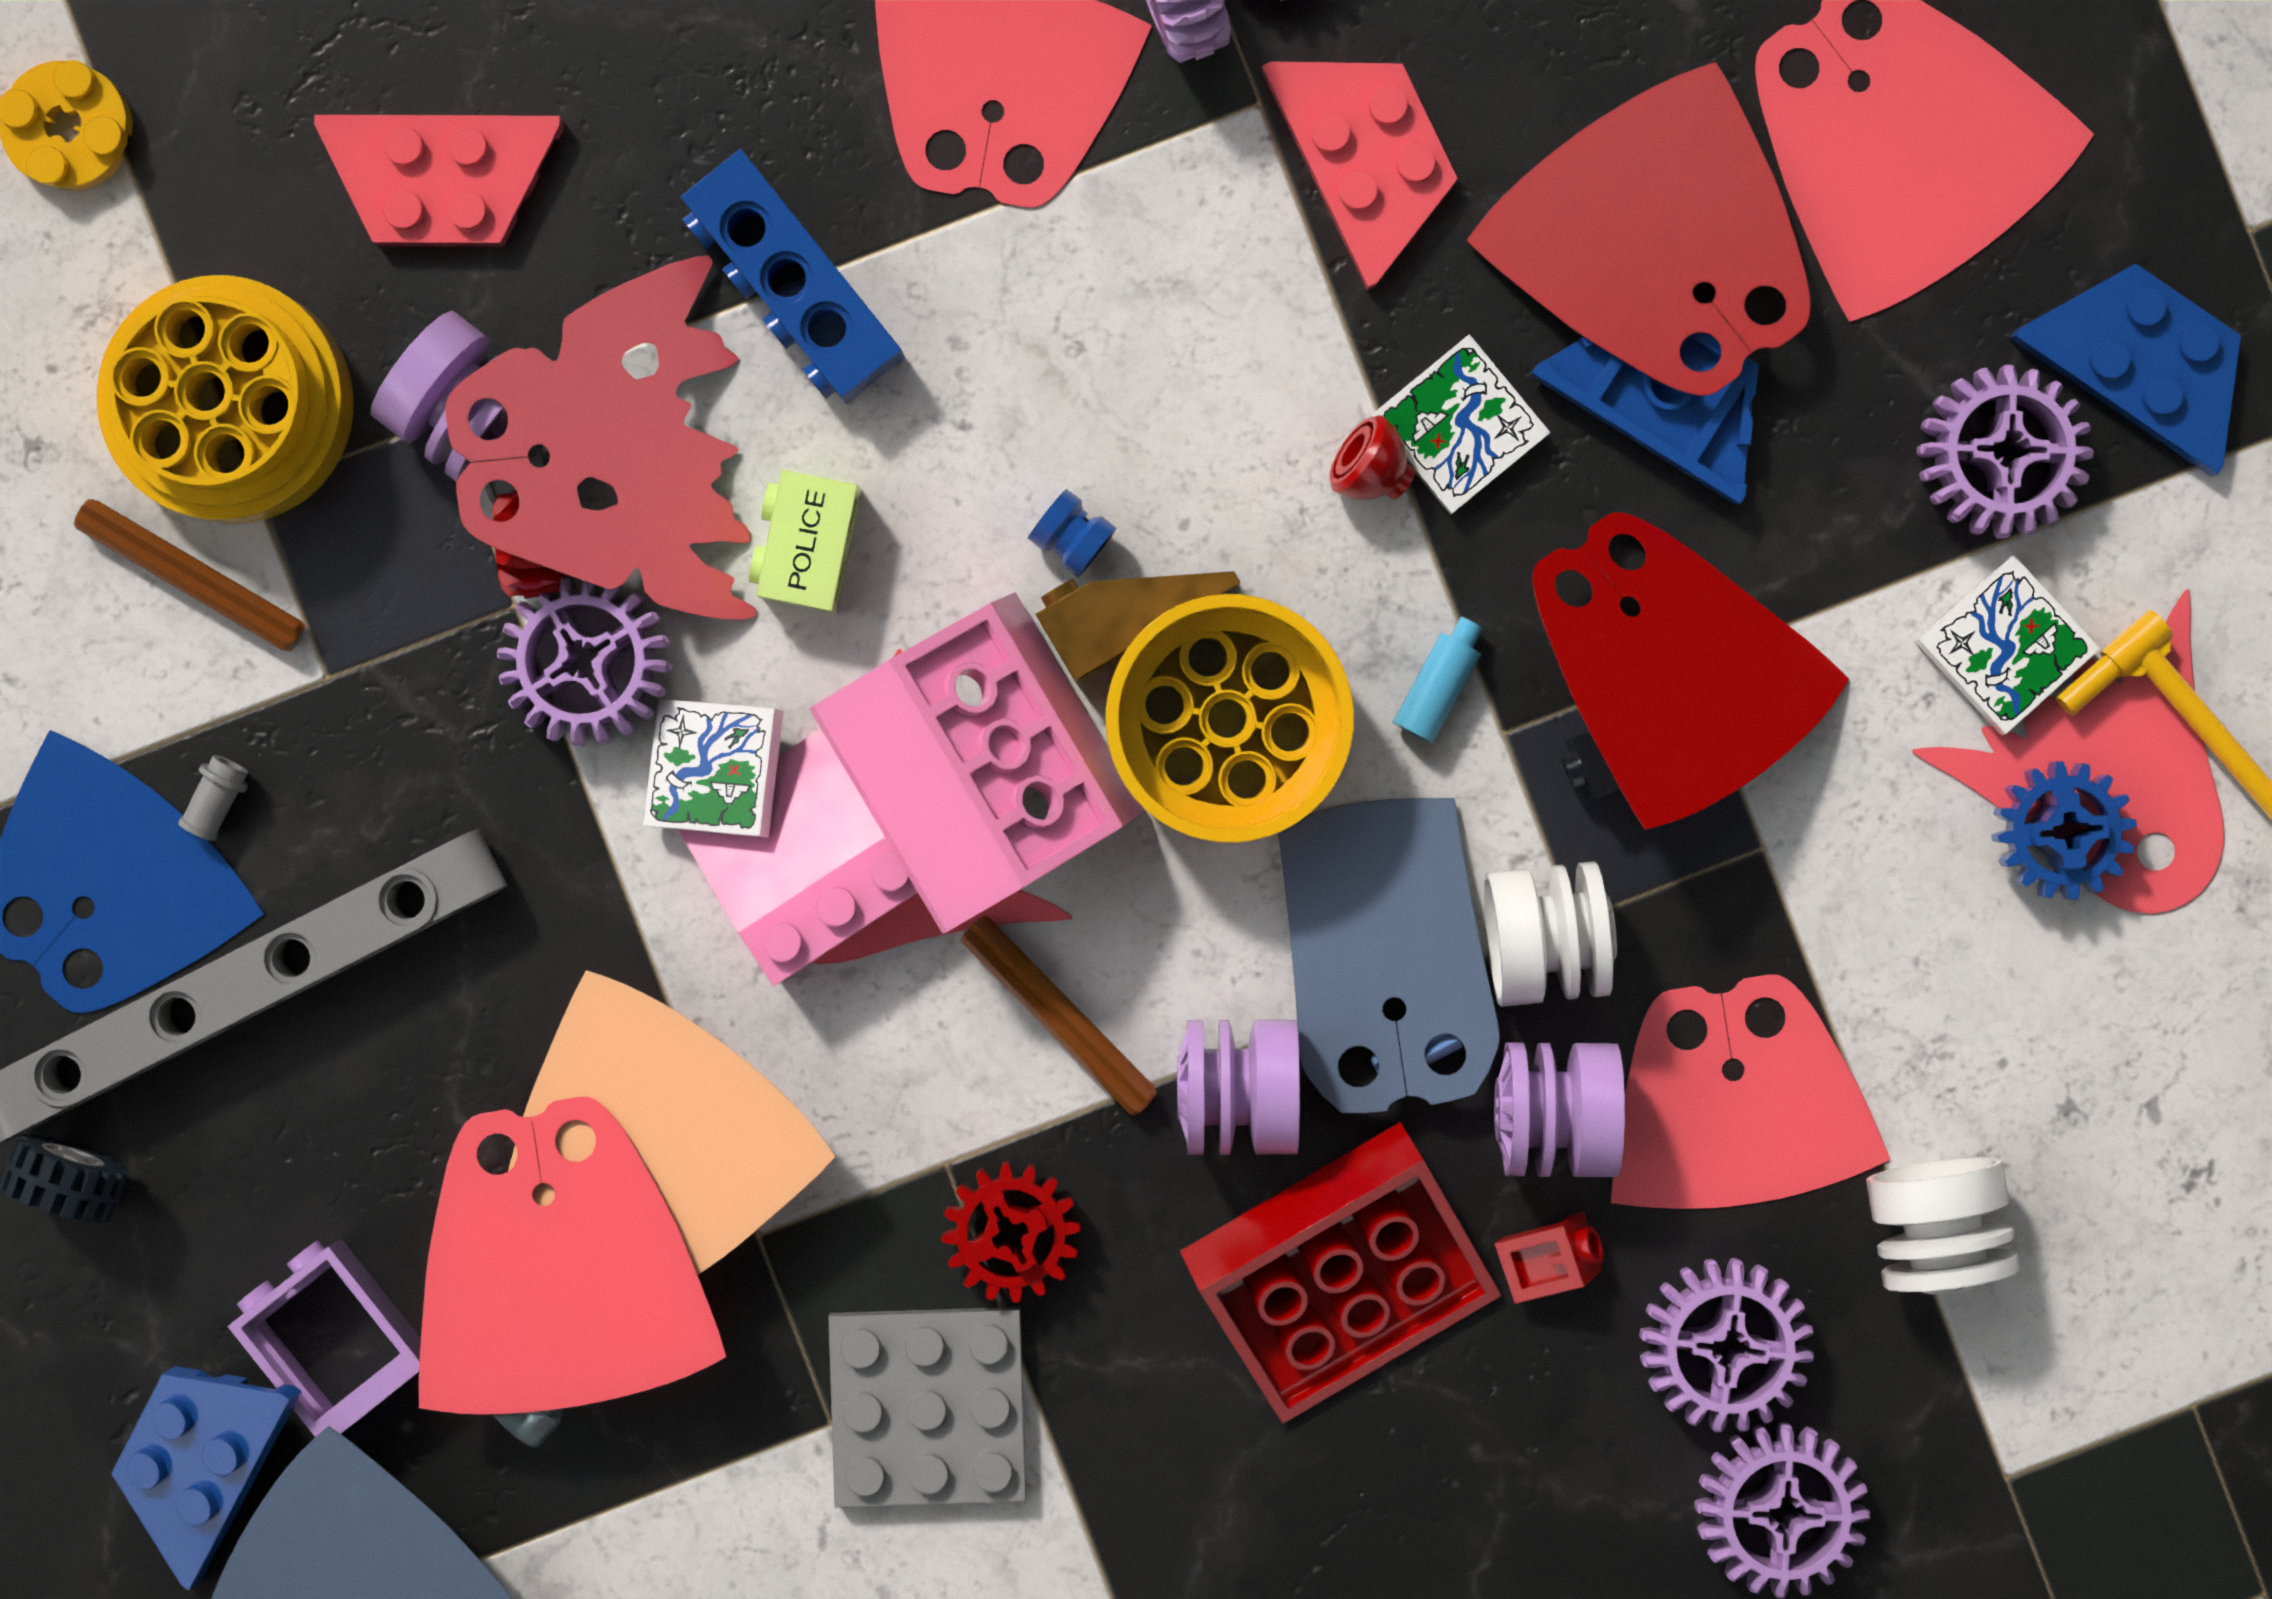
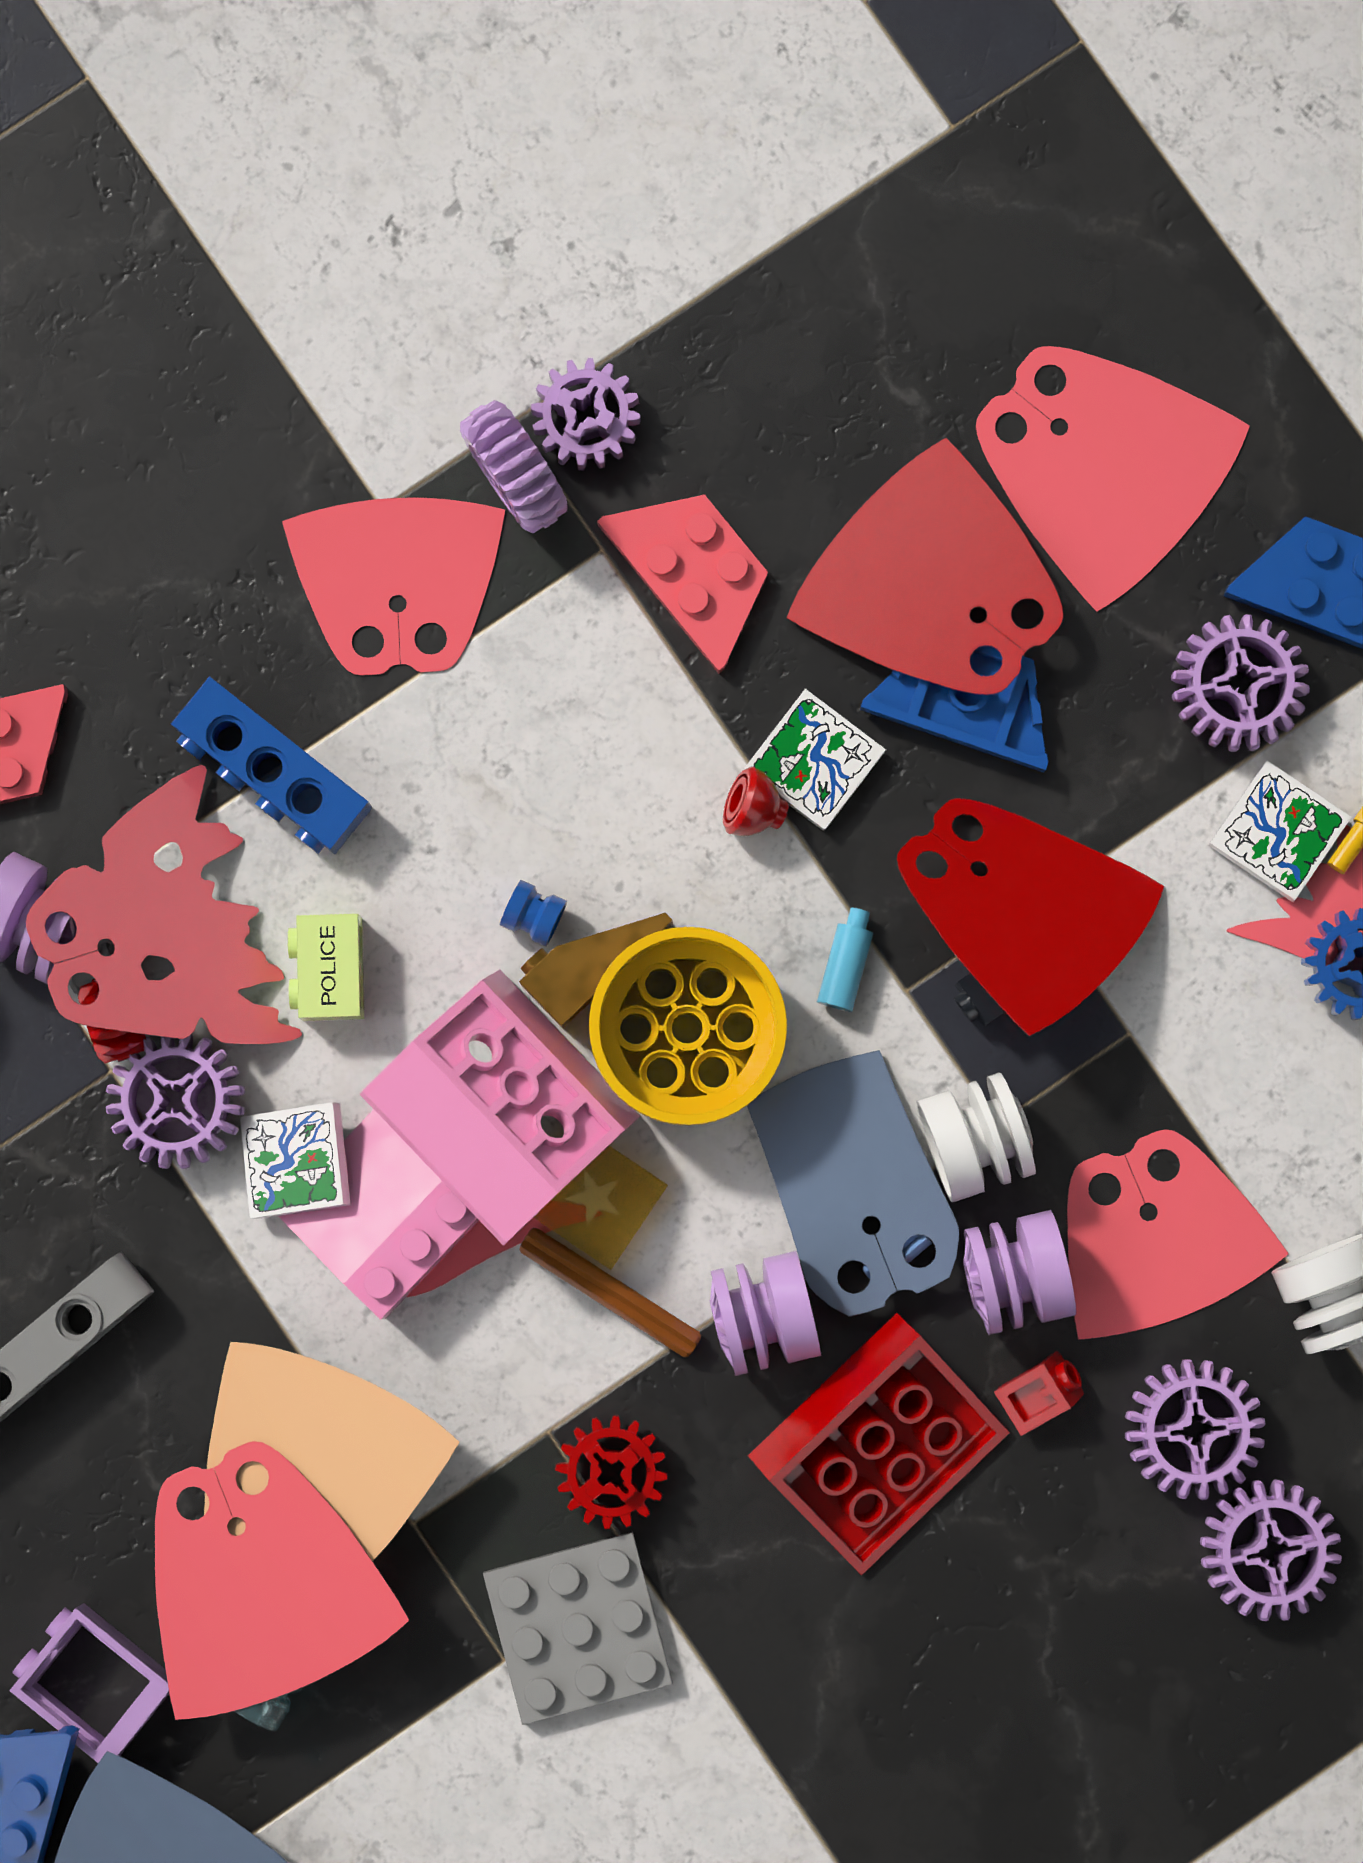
camera: 15 degrees left, 5 degrees down
none -> clear yellow tile [533,1146,668,1271]

